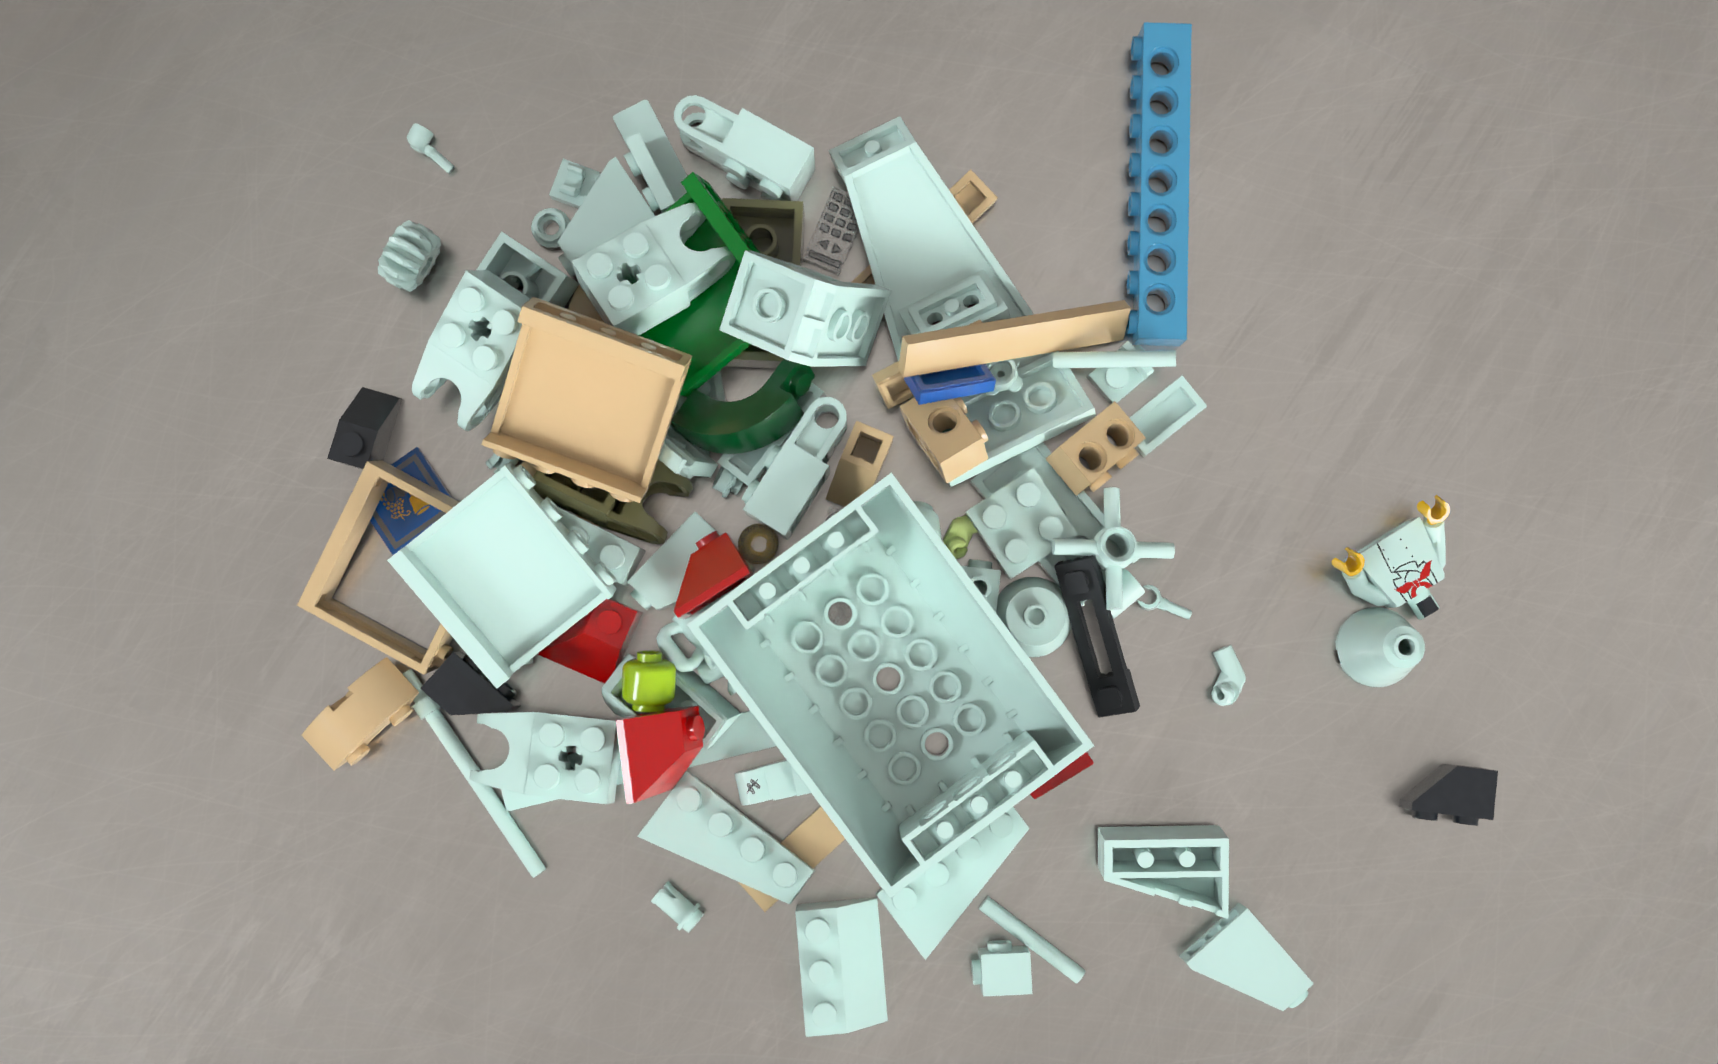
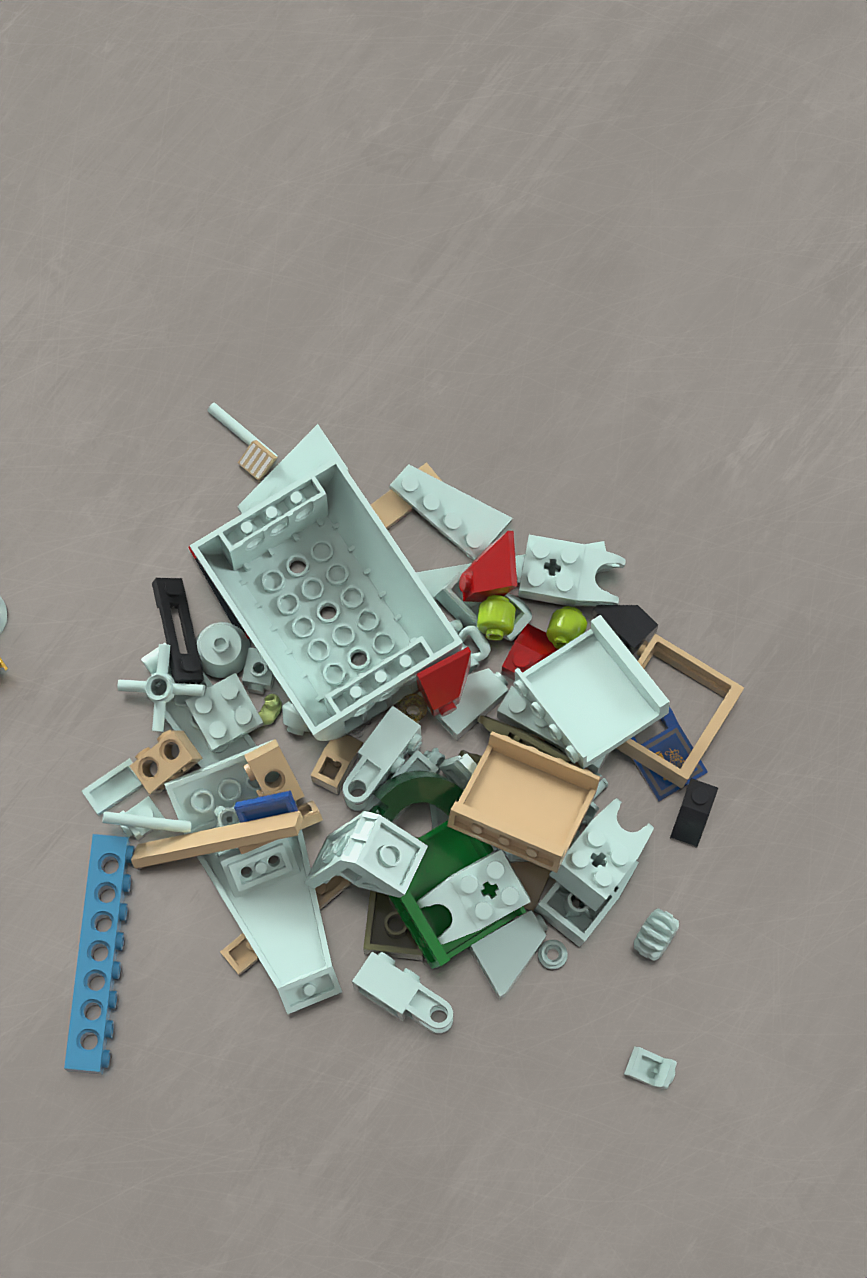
camera: 175 degrees left, 10 degrees down
tan brick [302,657,419,771] -> none
light aqua bar [403,669,546,878] -> none
light aqua hand [407,123,455,174] -> none
light aqua tile [549,159,601,209] -> none
light aqua bracket [613,100,687,213] -> none
light aqua pin [651,881,704,933] -> none
light aqua leg [734,759,811,806] -> none
light aqua slope [795,897,888,1037] -> none
clear tile [803,186,859,276] -> none
light aqua brick [971,940,1033,997] -> none
light aqua wedge [1098,825,1229,919] -> none
light aqua hand [1137,585,1192,620] -> none
light aqua slope [1179,903,1314,1011] -> none
light aqua arm [1211,645,1246,706] -> none
none -> tan tile [238,440,278,480]
none -> lime head [546,606,587,649]
none -> light aqua bracket [624,1046,677,1089]

